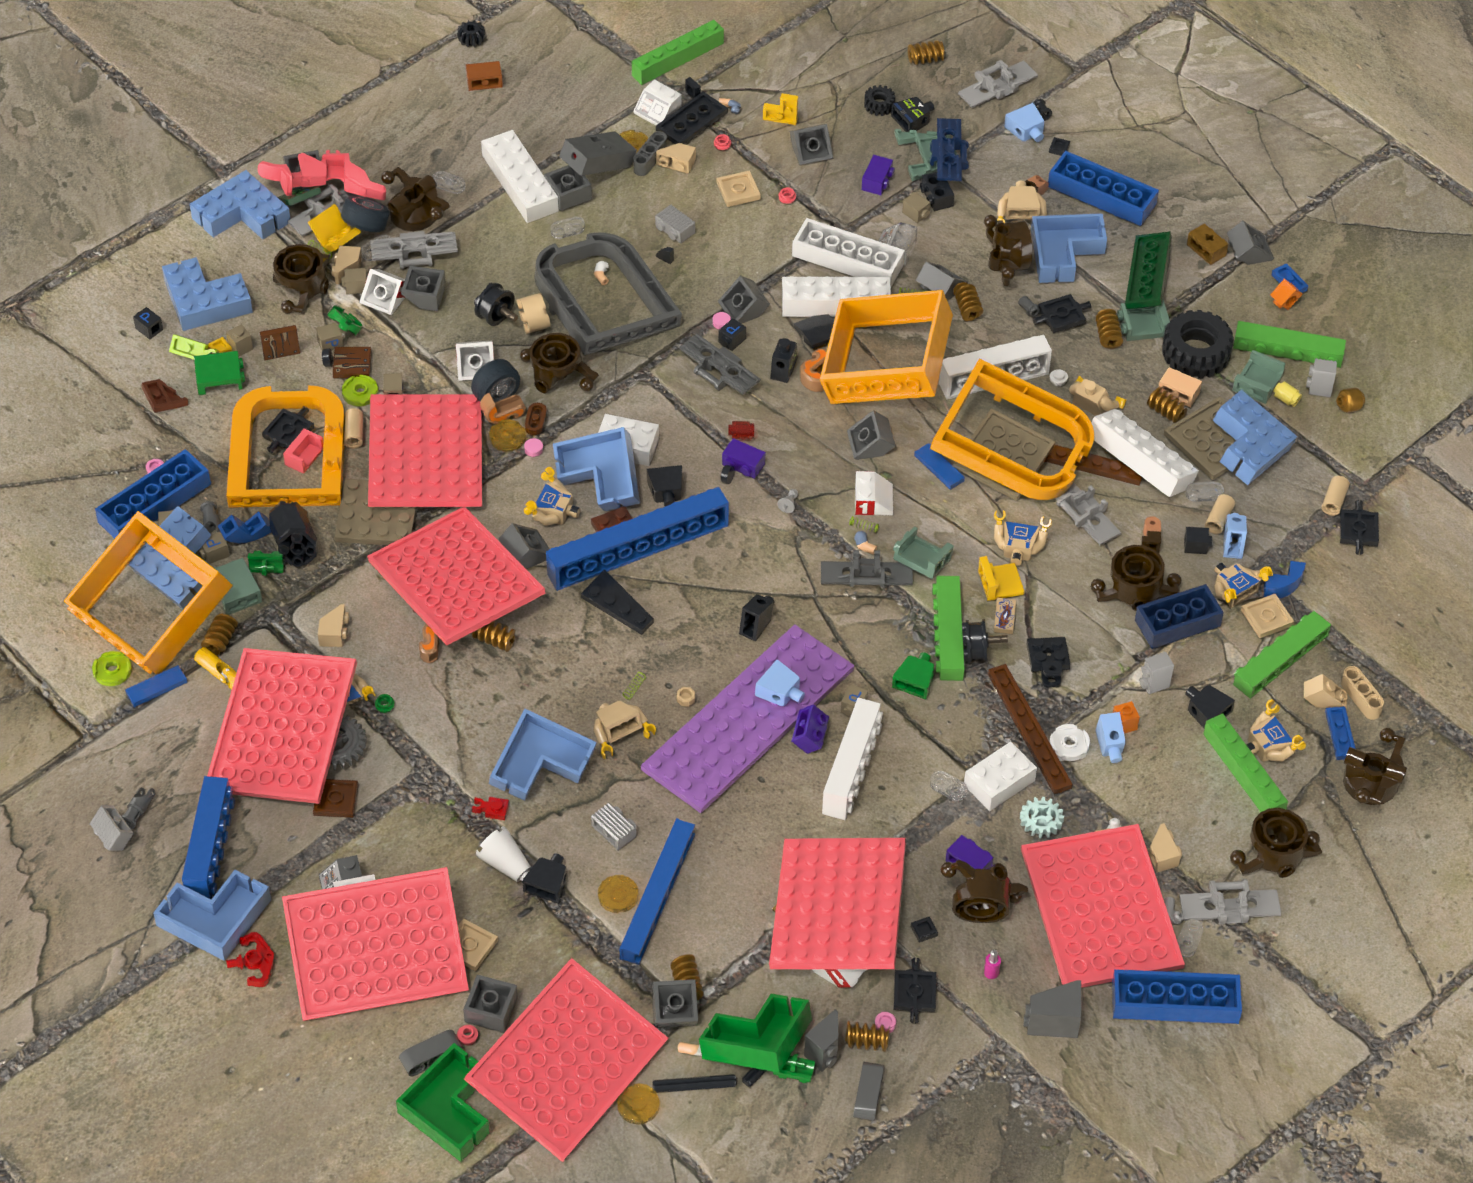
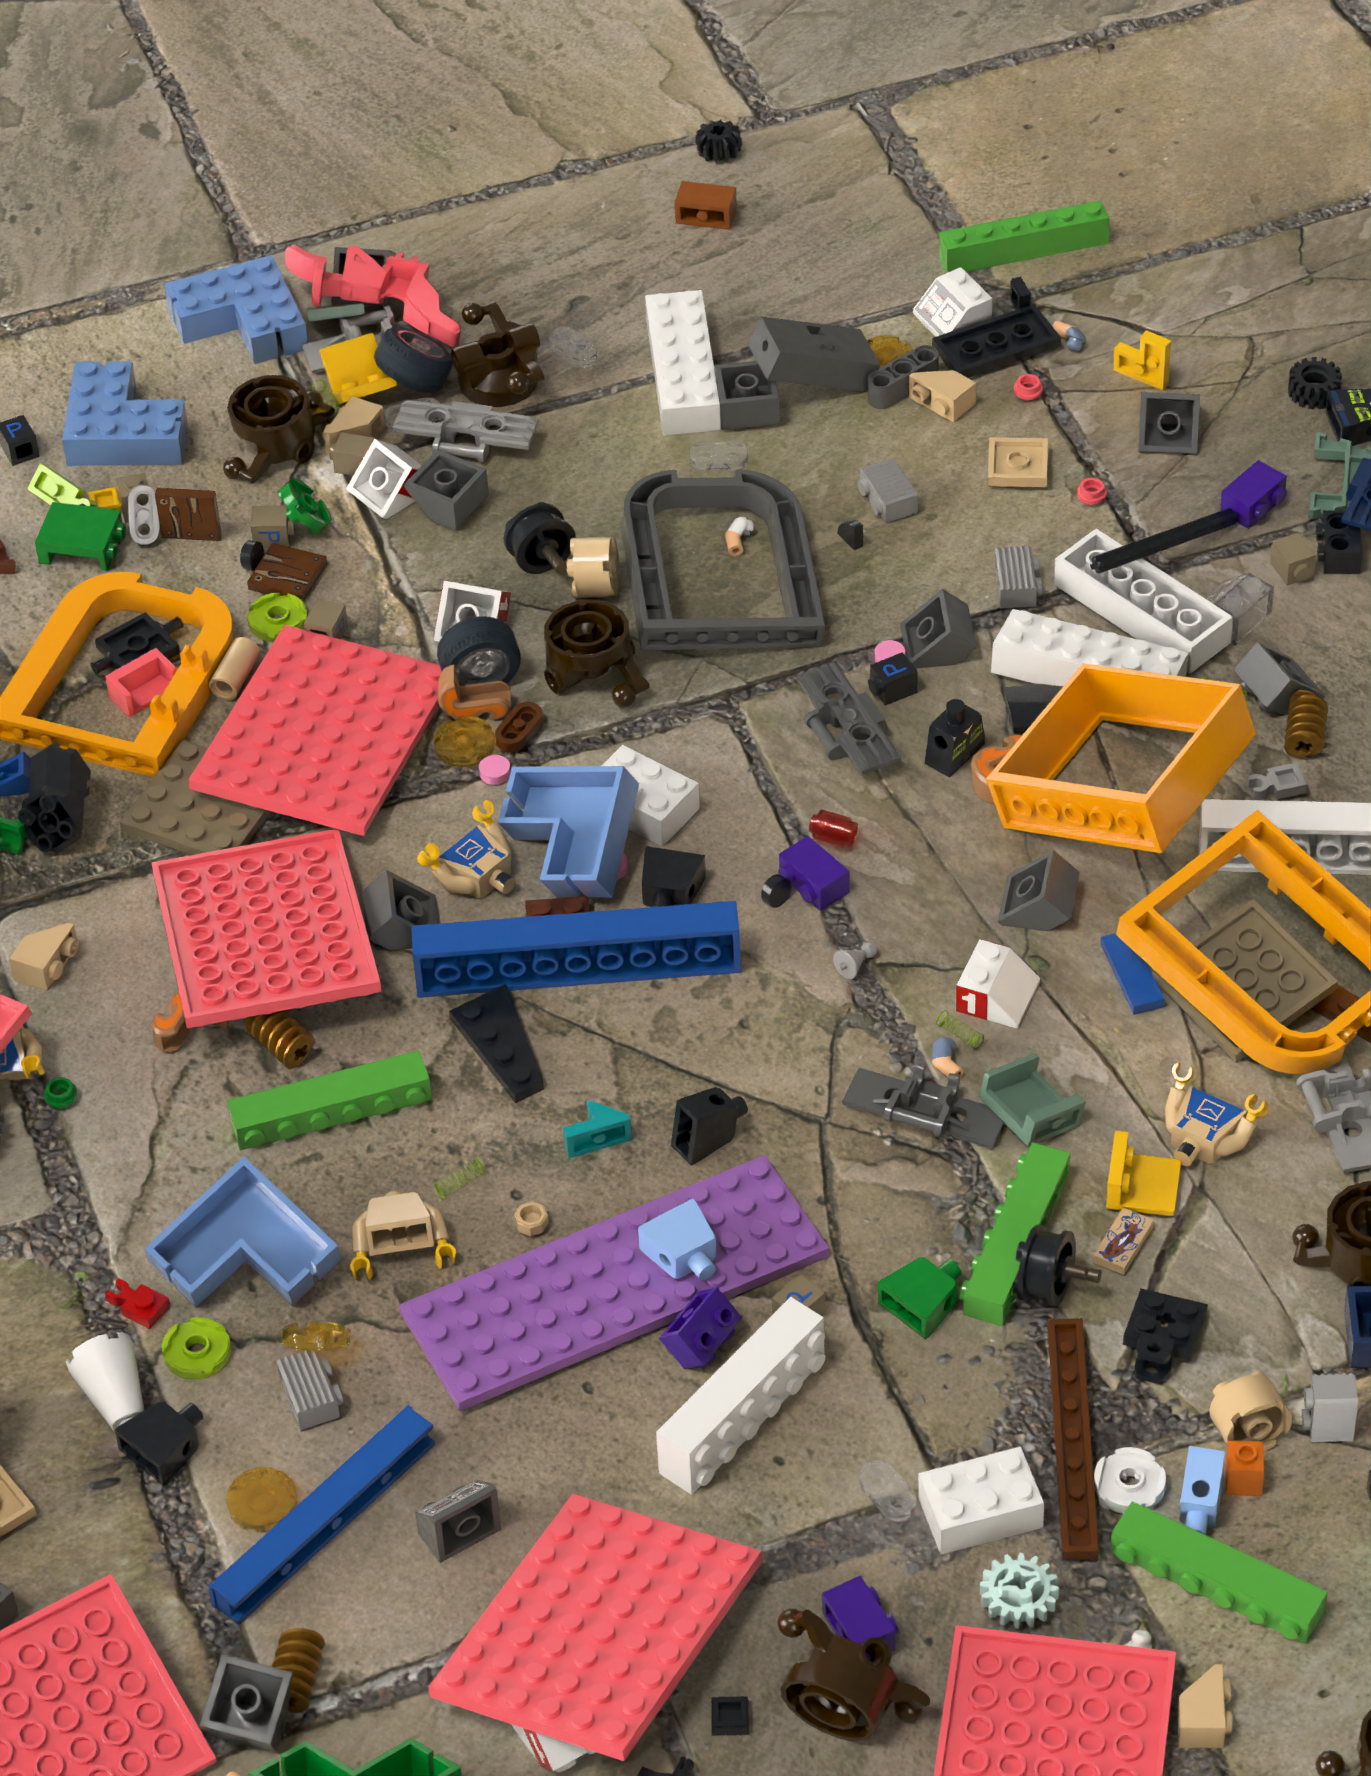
camera: 25 degrees right, 5 degrees down
none -> light grey plate [128,484,159,545]
none -> lime tile [161,1317,232,1380]
none -> bright green brick [227,1050,432,1150]
none -> clear yellow tile [281,1321,351,1351]
none -> dark grey slope [415,1480,501,1563]
none -> teal slope [563,1100,632,1159]
none -> light grey brick [995,545,1042,609]
none -> black axle [1090,508,1238,574]
none -> bright green brick [1111,1501,1328,1644]
none -> tan brick [1209,1371,1292,1452]
none -> light grey plate [1247,762,1307,800]

